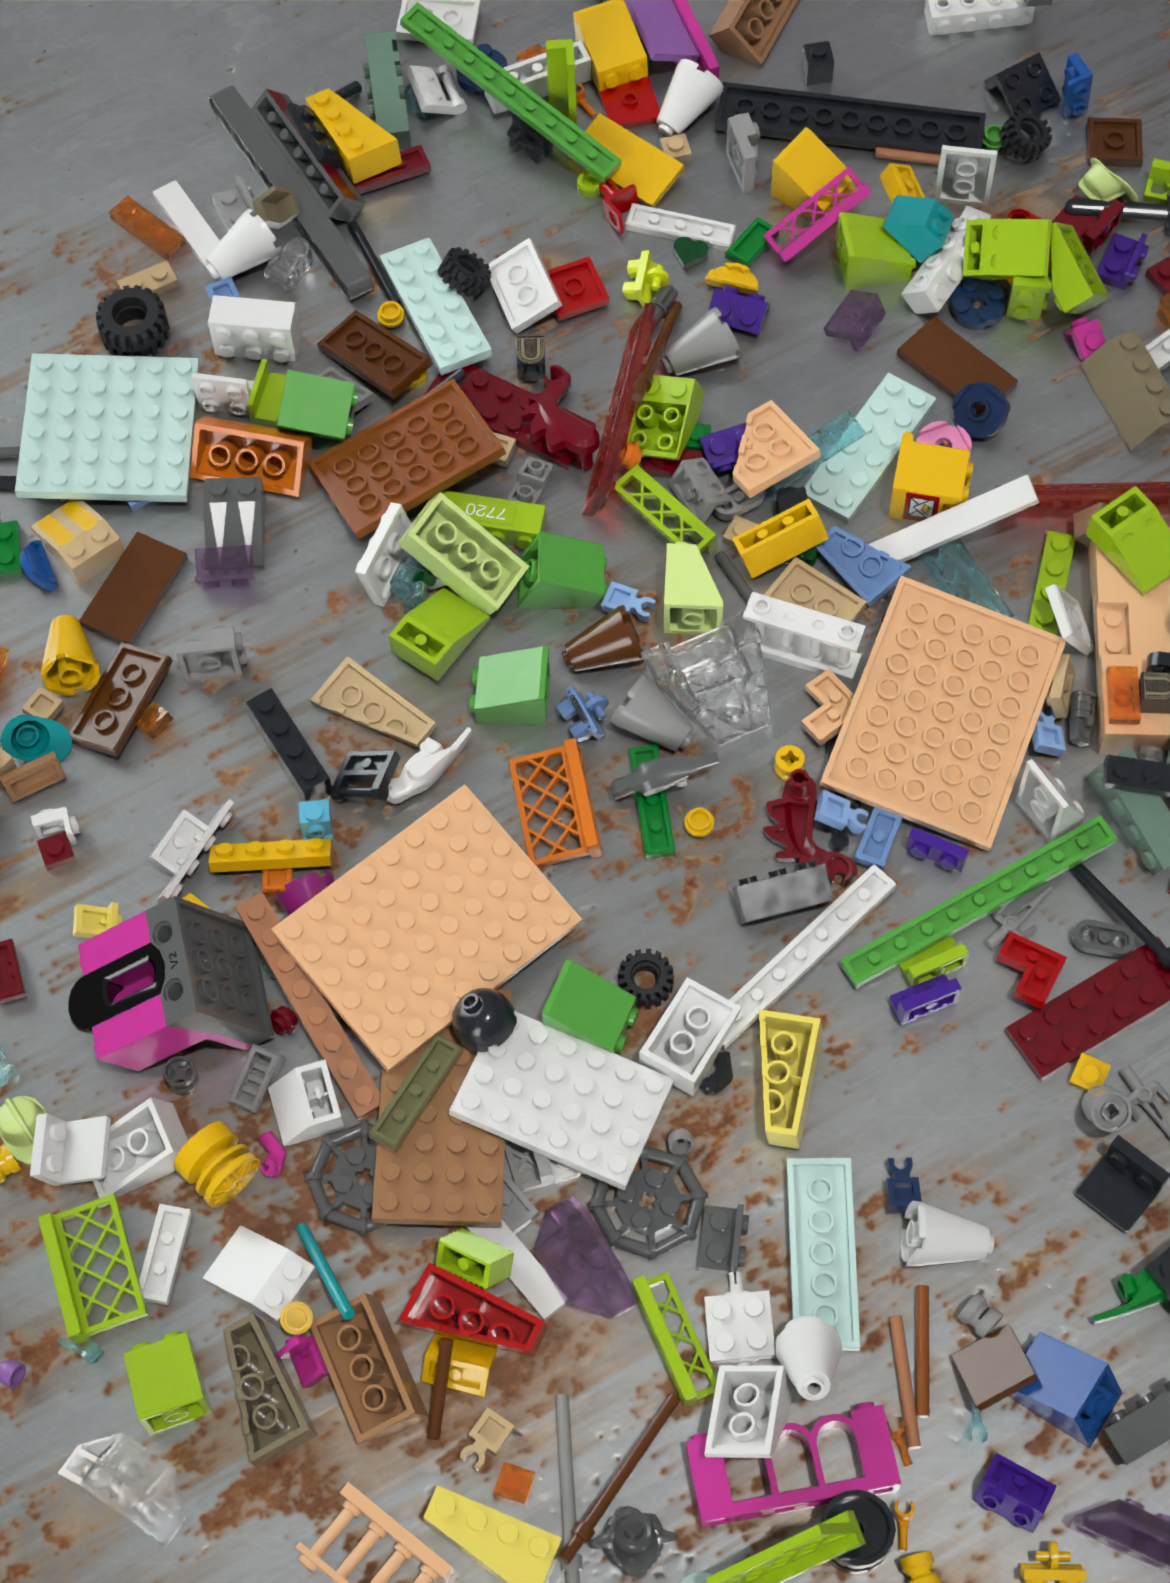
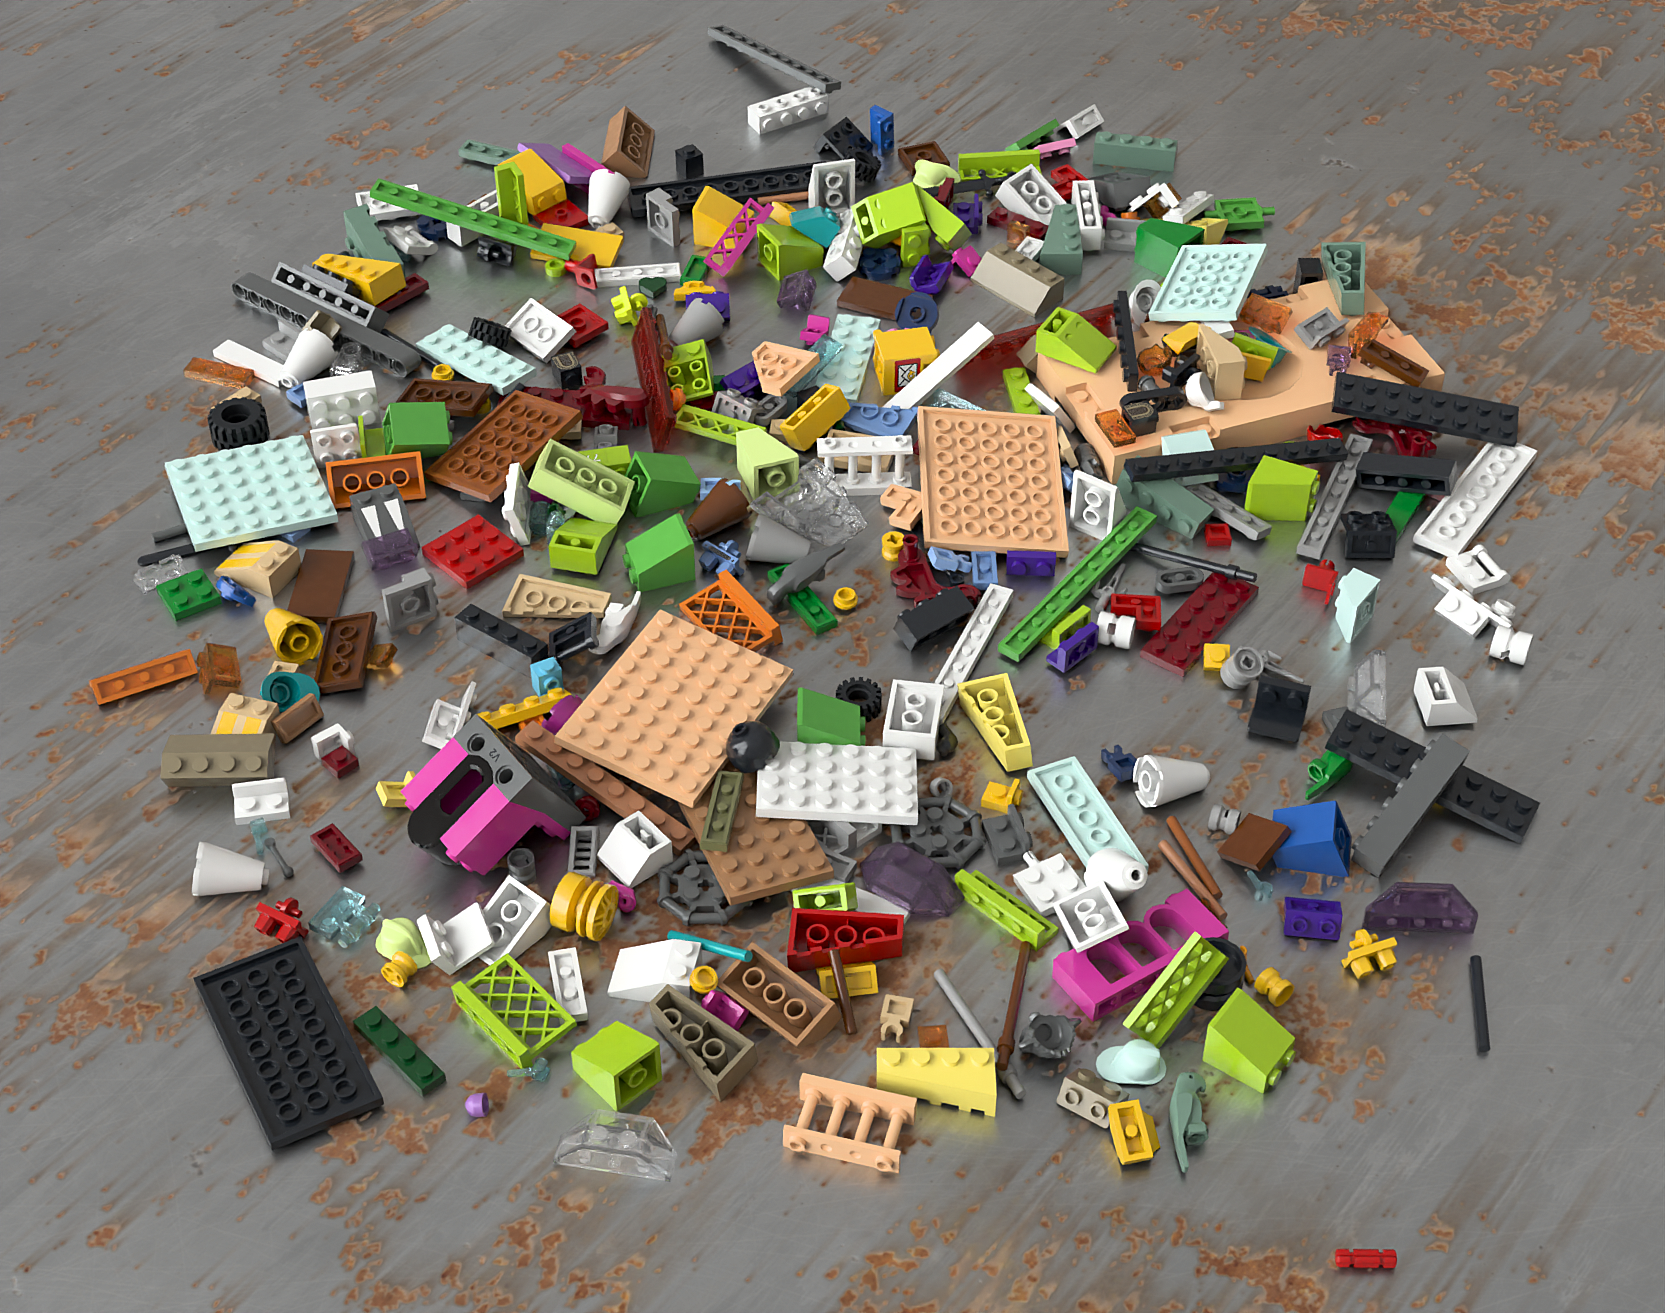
camera: 25 degrees left, 20 degrees down
none -> red plate [422,514,524,589]
none -> dark pink bracket [800,314,830,346]
none -> dark purple bracket [909,255,954,295]
none -> yellow bracket [981,778,1023,814]
none -> white wheel [1097,611,1136,649]

